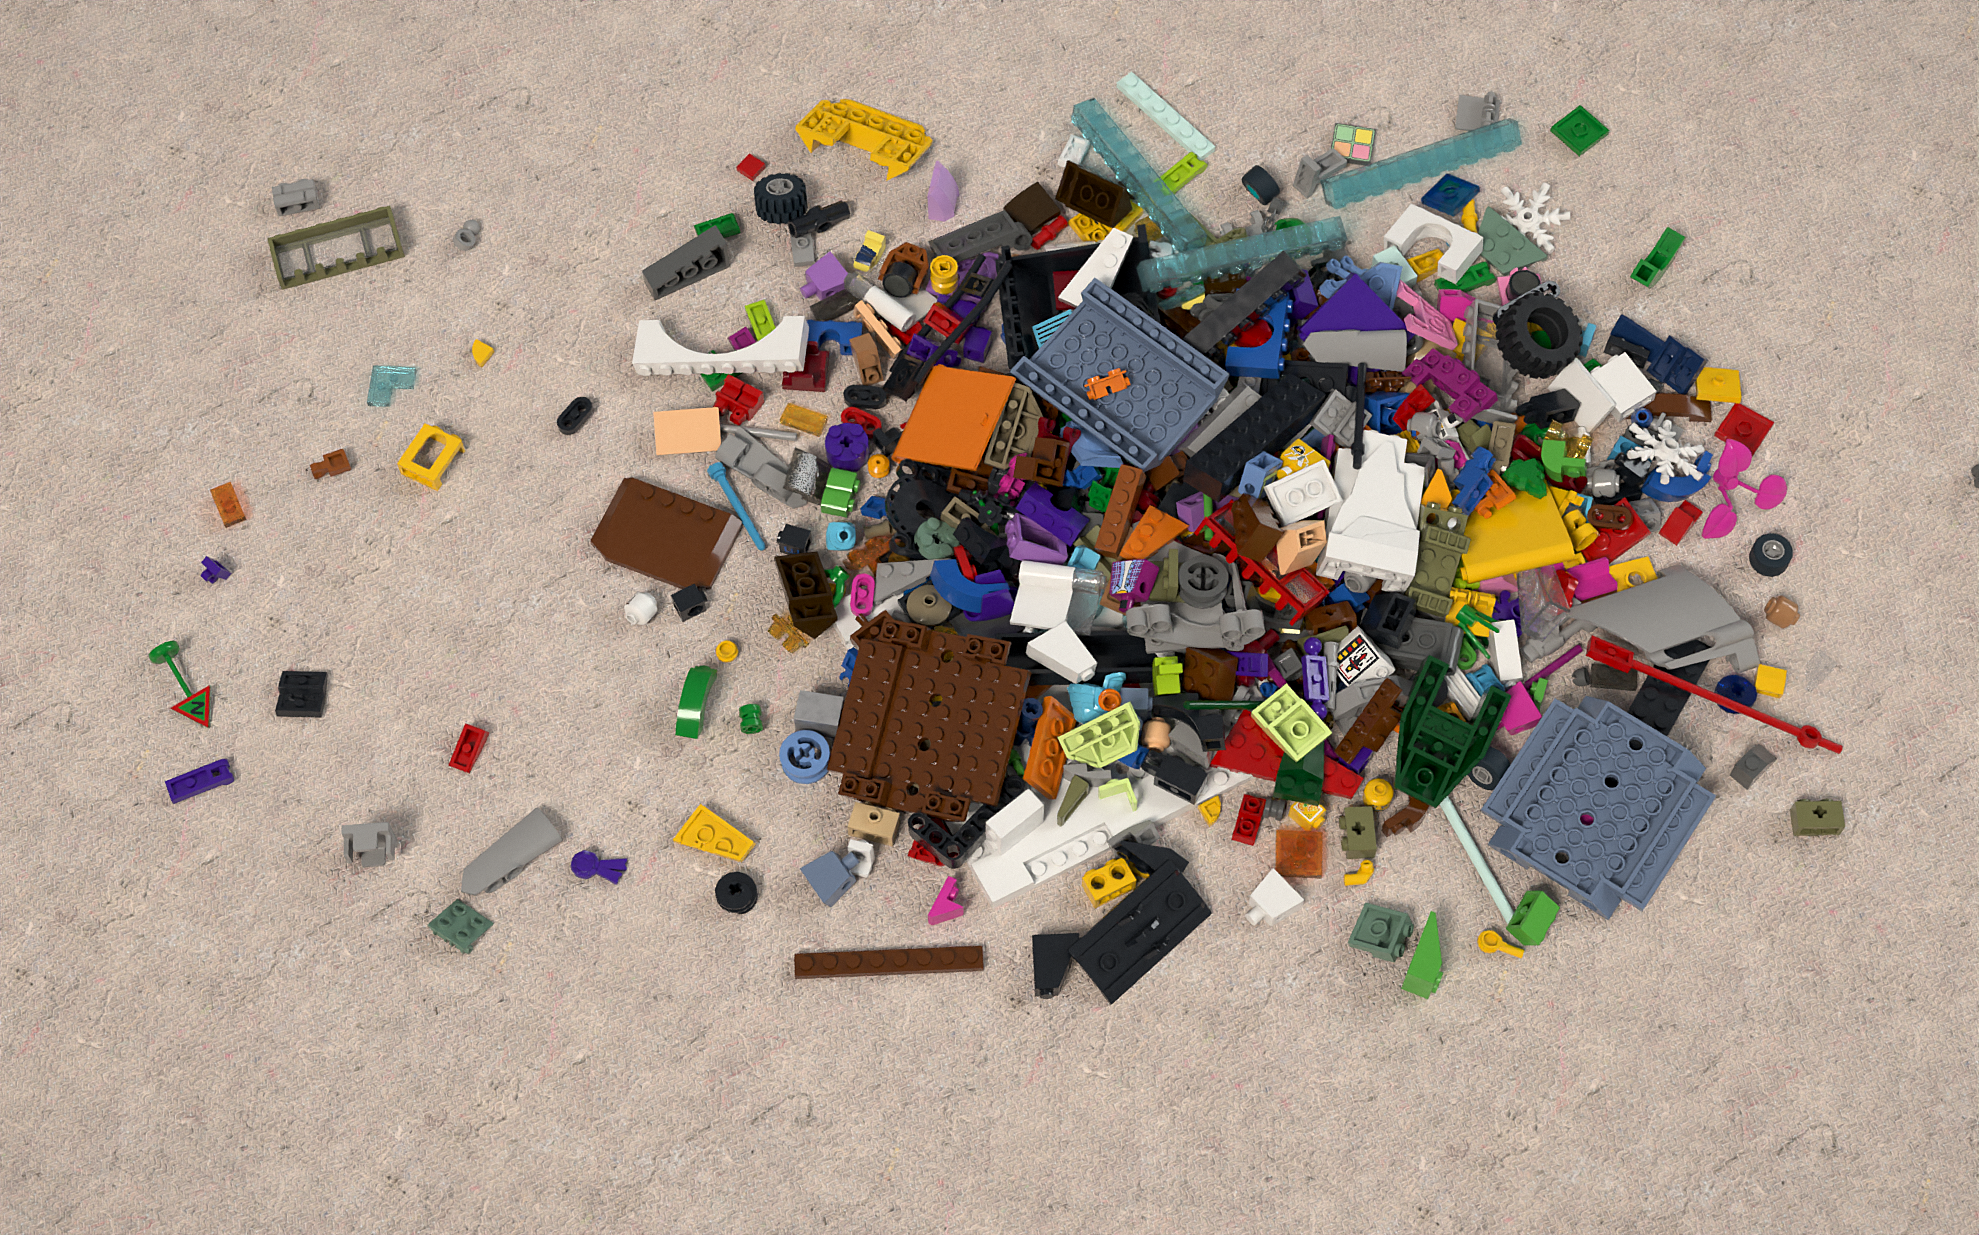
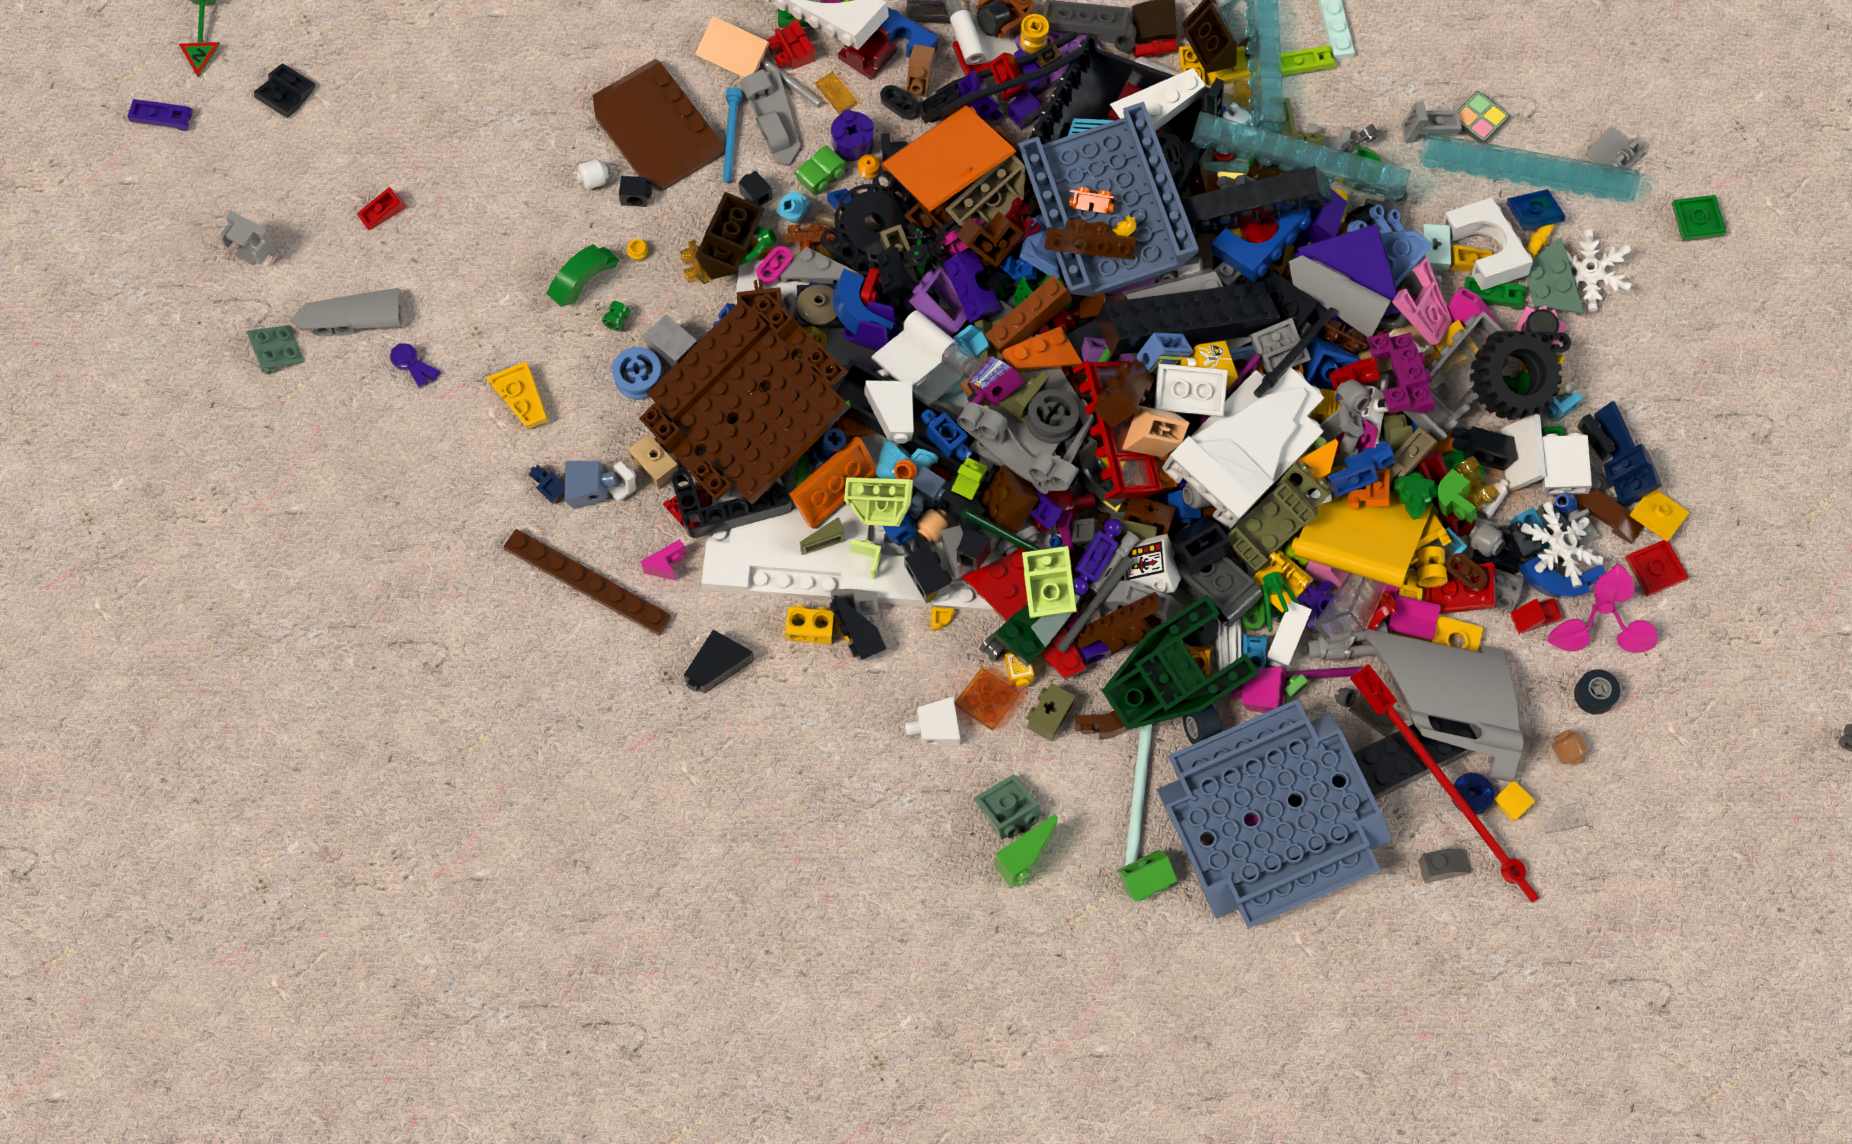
camera: 30 degrees right, 5 degrees up
black piece [715,872,758,915] -> none
clear smoke slope [783,447,833,506] -> none
red plate [841,407,882,438] -> none
light nougat wing [853,300,902,359] -> none
sand green plate [914,517,959,560] -> none
white brick [985,788,1044,856] -> none
light grey slope [1063,762,1111,787] -> none
black hinge [1066,859,1212,1005] -> none
red slope [1231,794,1266,846] -> none
black wheel [1241,165,1280,205] -> none
yellow arm [1343,860,1374,886] -> none
yellow head [1362,778,1394,812] -> none
flat silver bracket [1405,452,1435,487] -> none
yellow plate [1477,930,1524,958] -> none
green arch [1630,227,1686,289] -> none
olive brick [1790,798,1845,836] -> none
none -> dark blue plate [529,464,565,505]
none -> blue piece [921,409,972,461]
none -> reddish brown bracket [1044,219,1136,259]
none -> dark grey piece [1056,556,1134,653]
none -> yellow plate [1112,215,1136,236]

